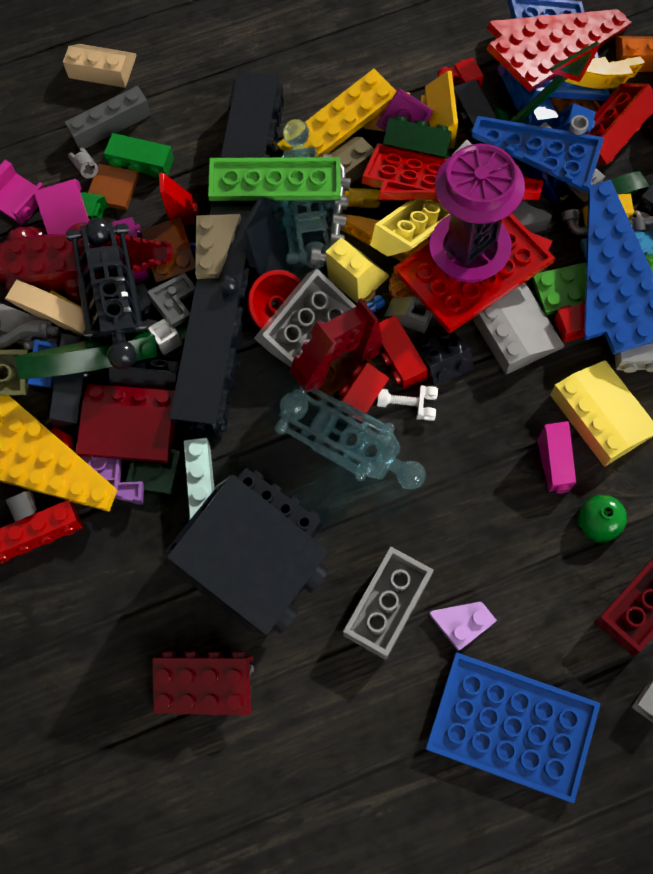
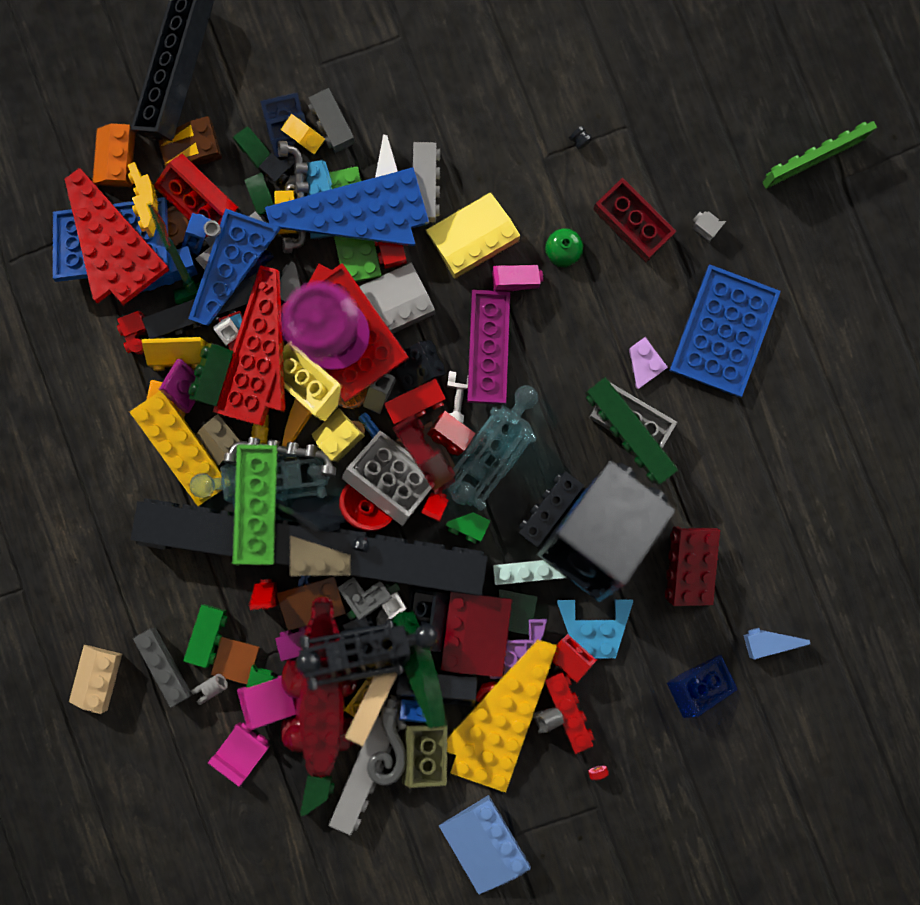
camera: 95 degrees left, 15 degrees up
none -> red slope [421,492,449,521]
none -> green slope [446,513,491,544]
none -> magenta plate [467,290,510,405]
none -> red brick [552,634,597,682]
none -> dark azure wing [557,599,633,658]
none -> dark green brick [585,377,678,485]
none -> clear blue slope [667,655,738,718]
none -> medium blue slope [743,628,810,659]

